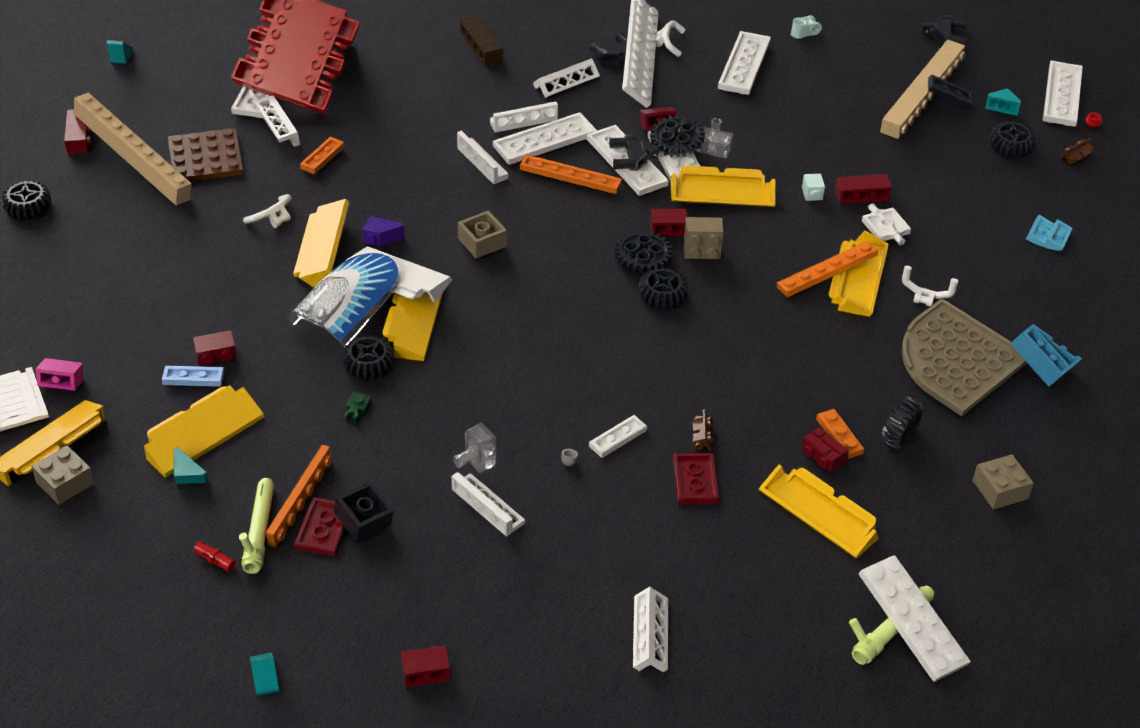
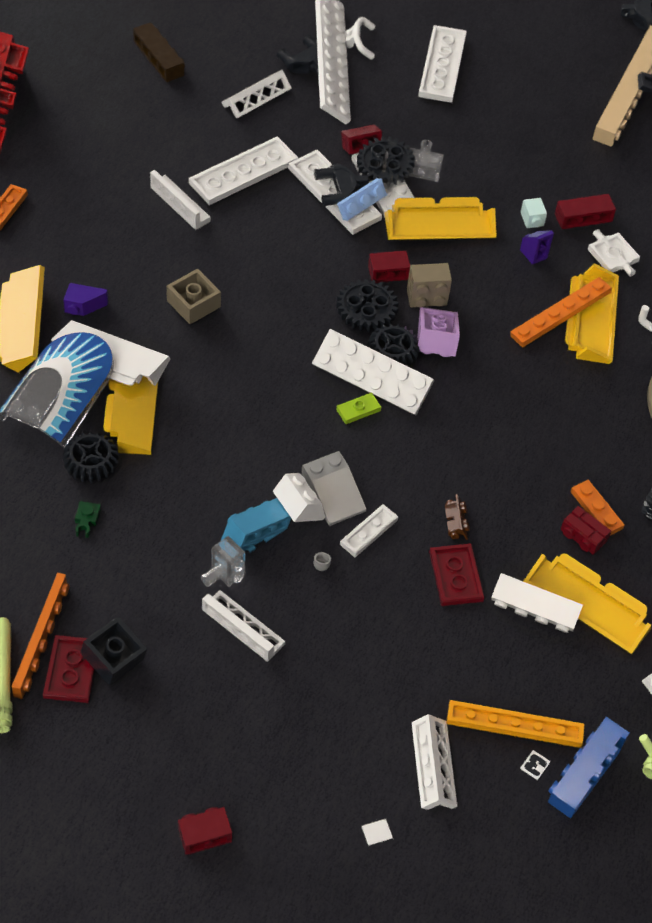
camera: 10 degrees left, 10 degrees up
teal slope [250,653,279,696] -> none
white fence [490,102,558,133] -> none
orange plate [520,155,622,194] -> none
light aqua piece [791,15,822,39] -> none
none -> dark azure wedge [219,498,291,563]
none -> white slope [273,473,325,522]
none -> light grey slope [302,451,366,526]
none -> white plate [312,329,434,415]
none -> lime plate [336,393,381,424]
none -> light blue plate [337,178,387,221]
none -> white sticker [362,819,393,845]
none -> lavender slope [417,307,460,357]
none -> light orange plate [446,700,584,748]
none -> white brick [492,573,583,633]
none -> dark purple slope [520,231,554,265]
none -> sticker [520,750,551,780]
none -> wedge [548,717,629,818]

